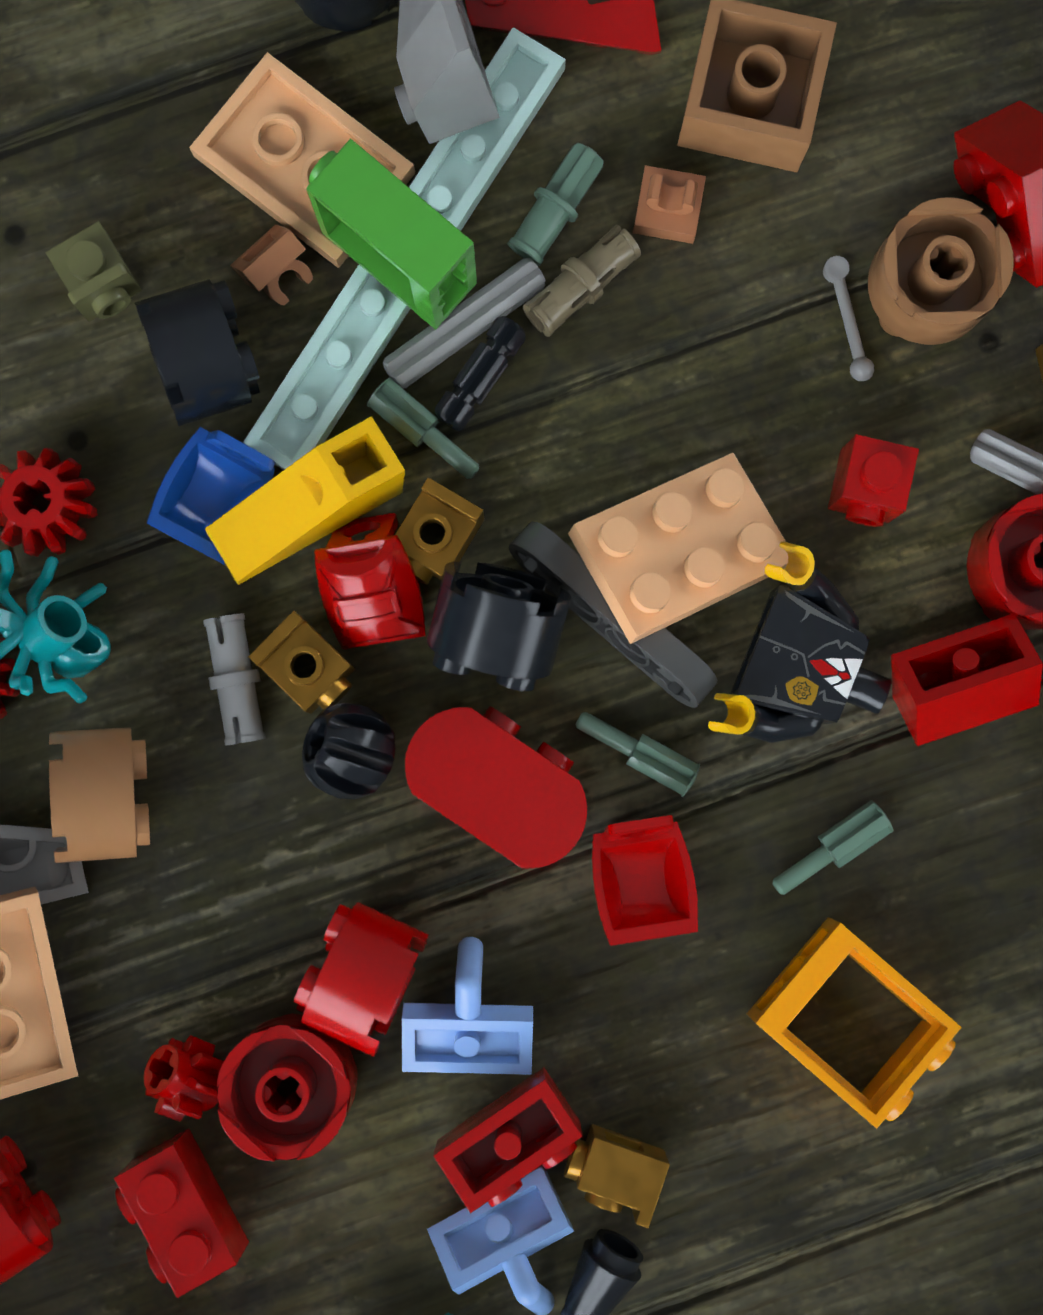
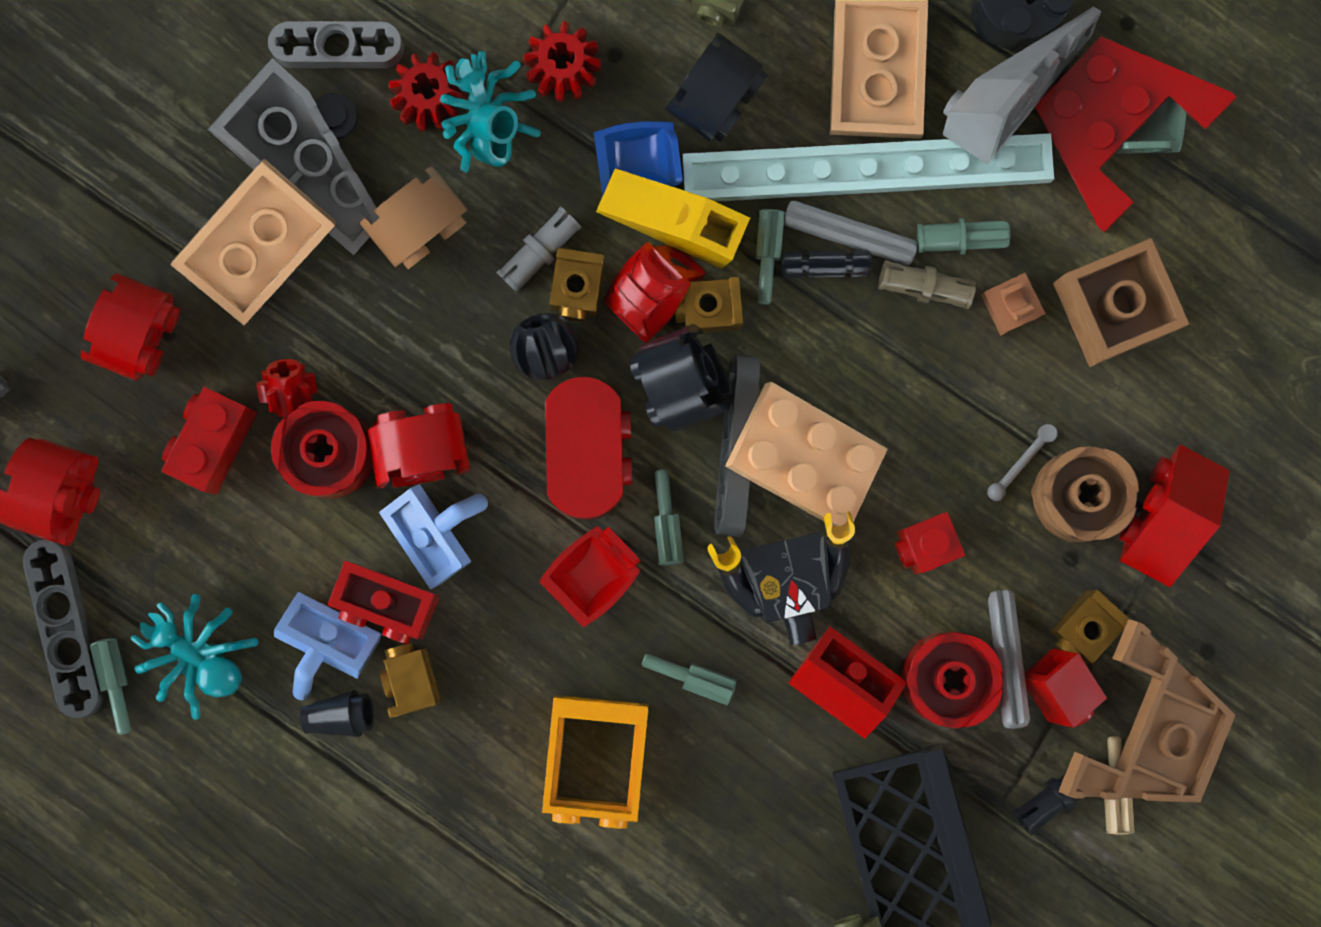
camera: 55 degrees right, 0 degrees up
nougat tile [230,224,313,306] -> none
bright green window [306,138,477,330] -> none

